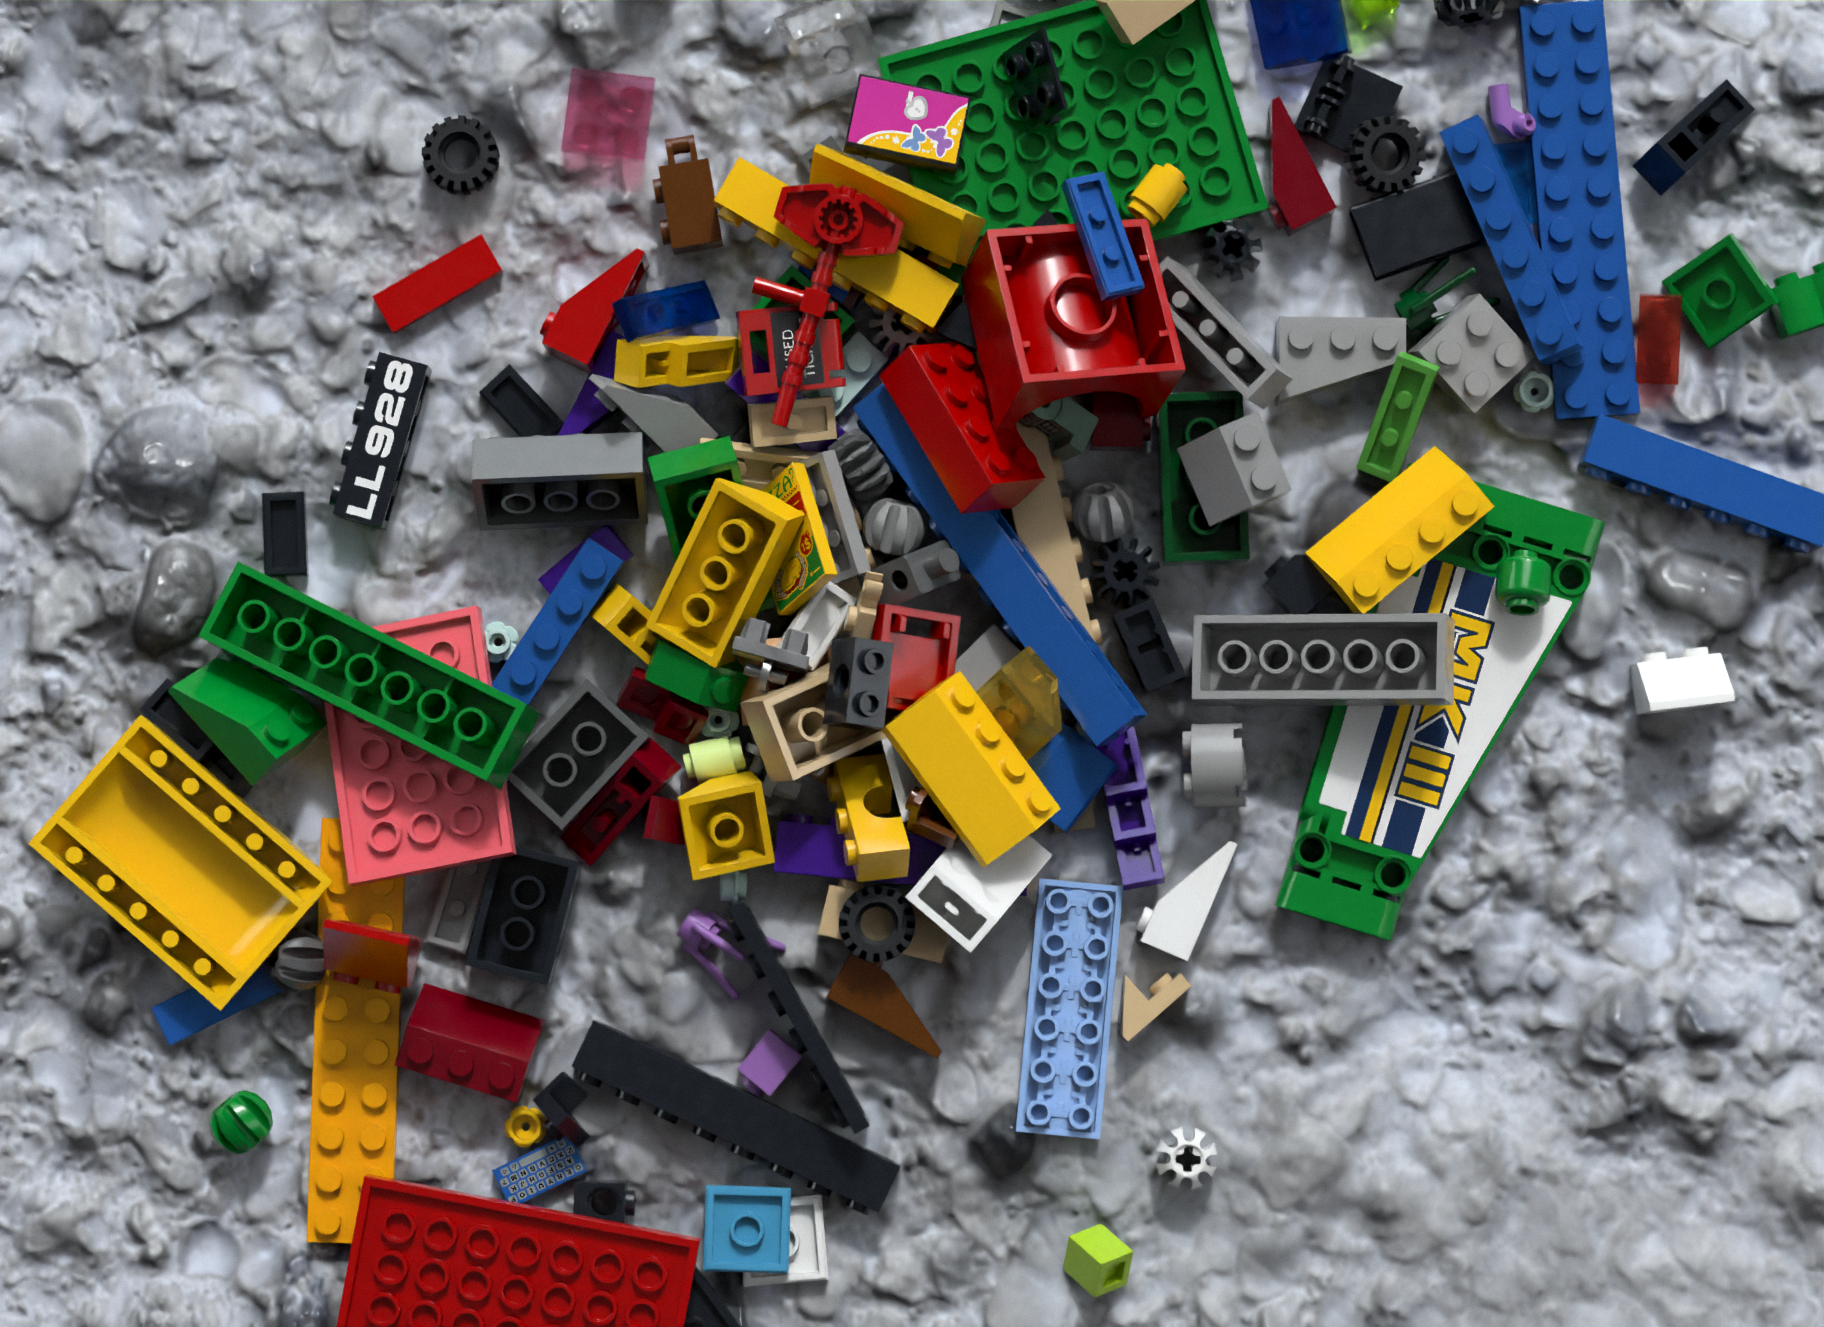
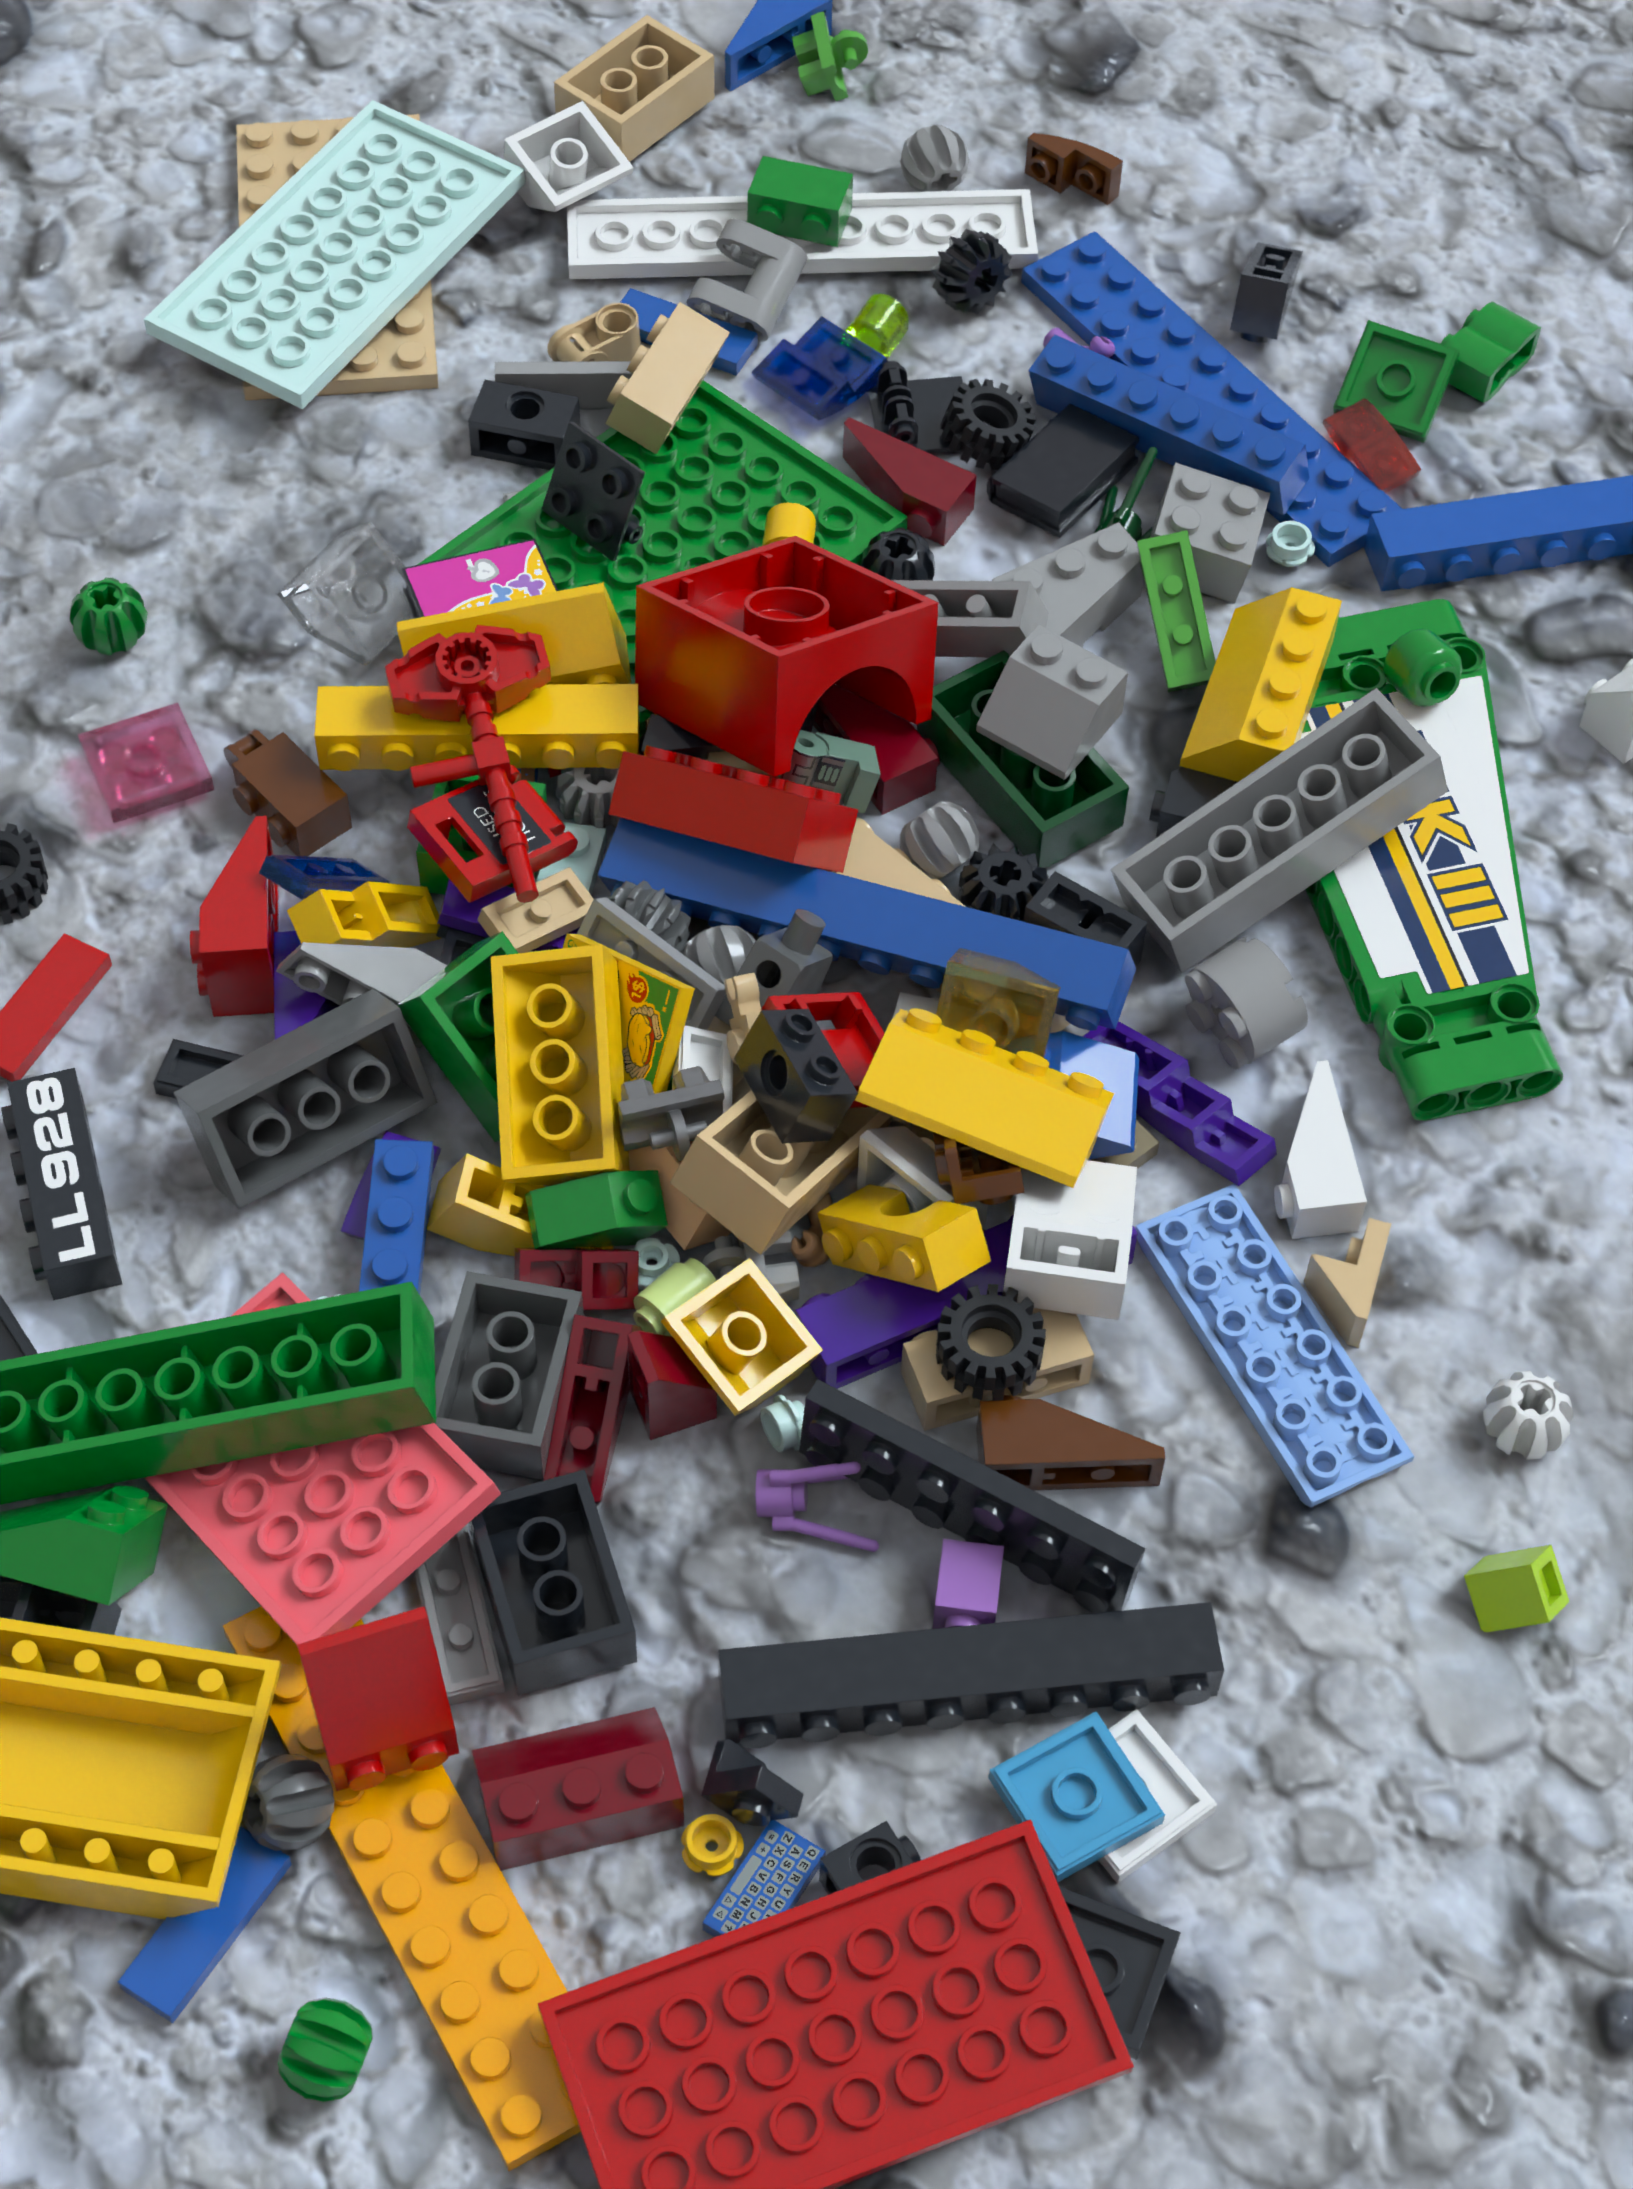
camera: 30 degrees left, 30 degrees down
blue tile [1061,171,1145,302] -> none

